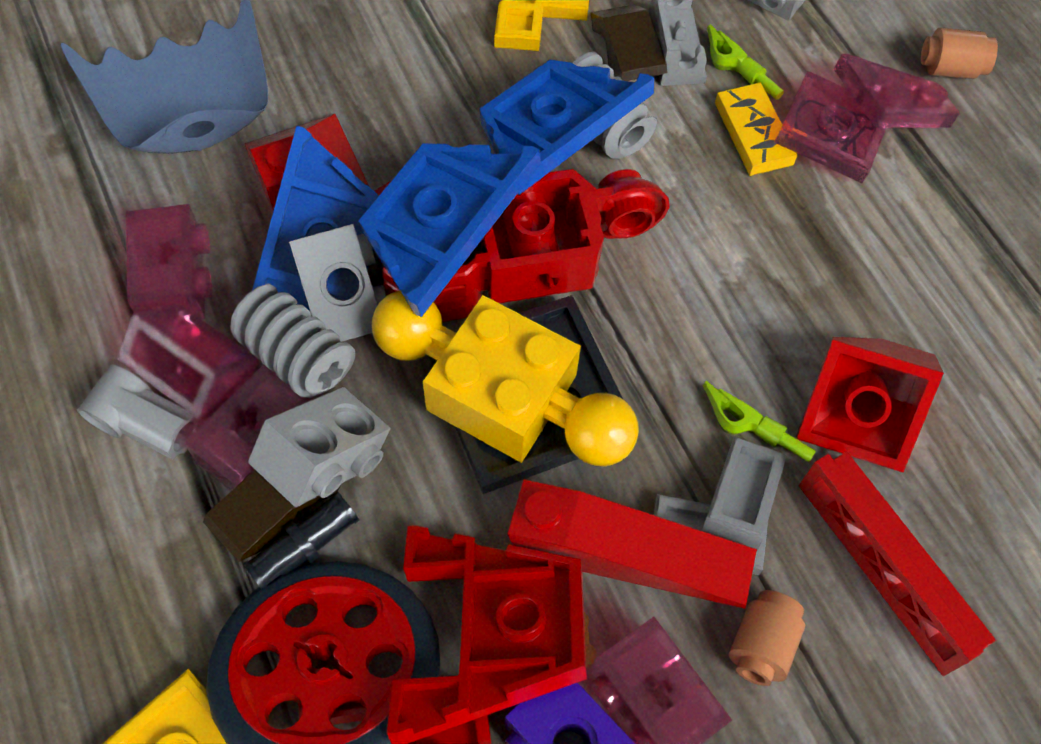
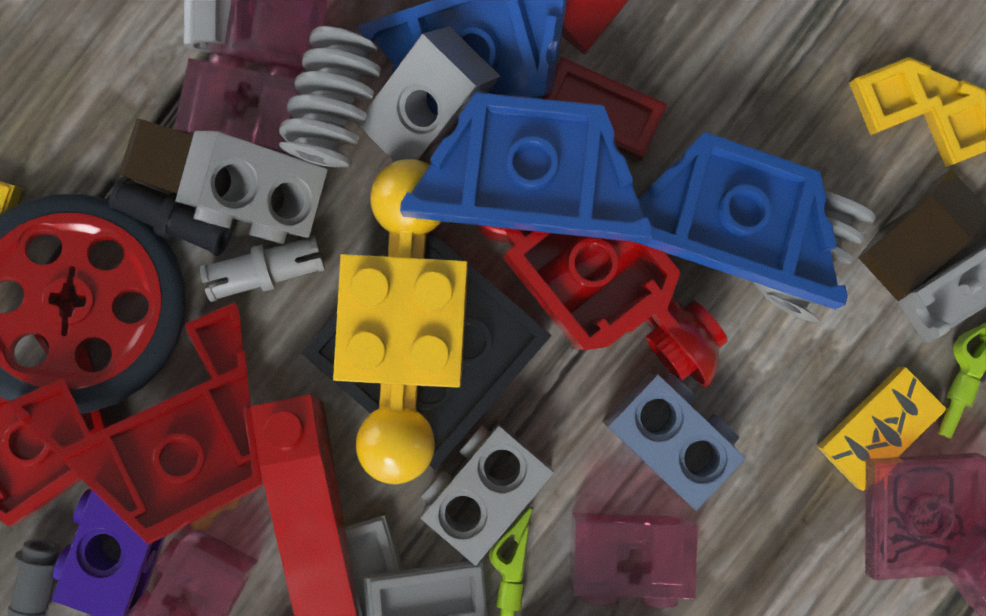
camera: 65 degrees right, 25 degrees up
none -> light grey pin [200,234,326,302]
none -> light grey brick [420,421,554,566]
none -> clear pink brick [570,512,698,608]
none -> sand blue brick [603,372,746,511]

